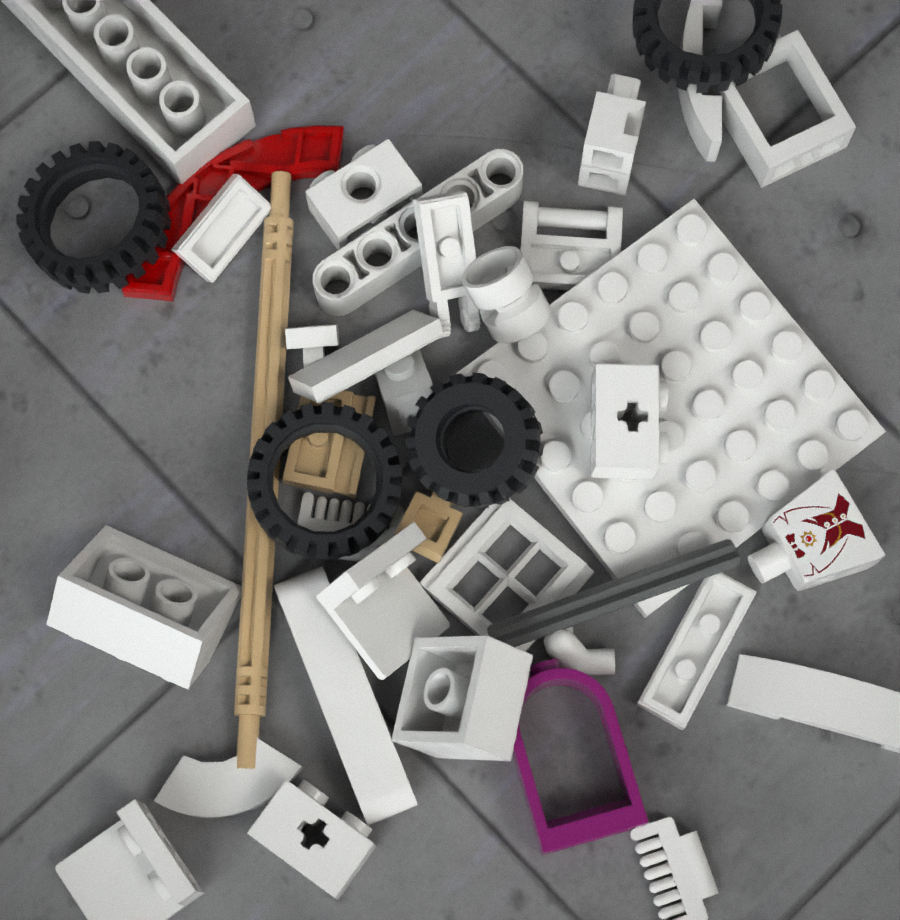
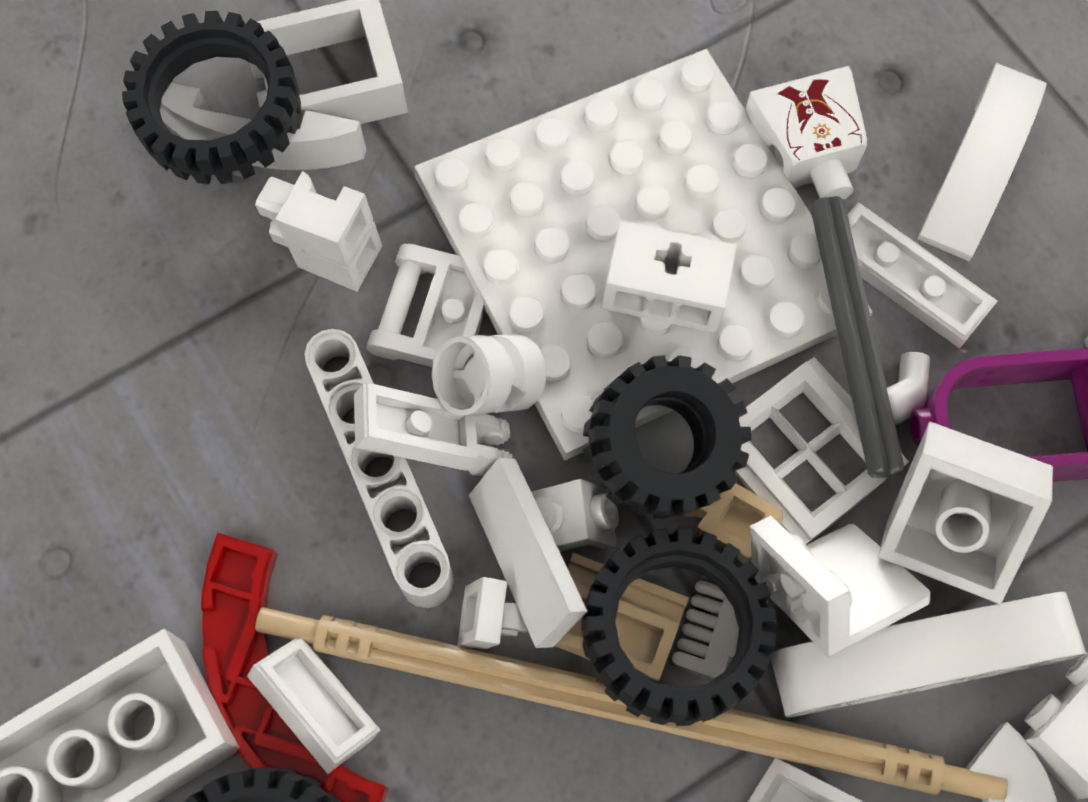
camera: 80 degrees left, 5 degrees down
white brick [305,139,423,250] -> none

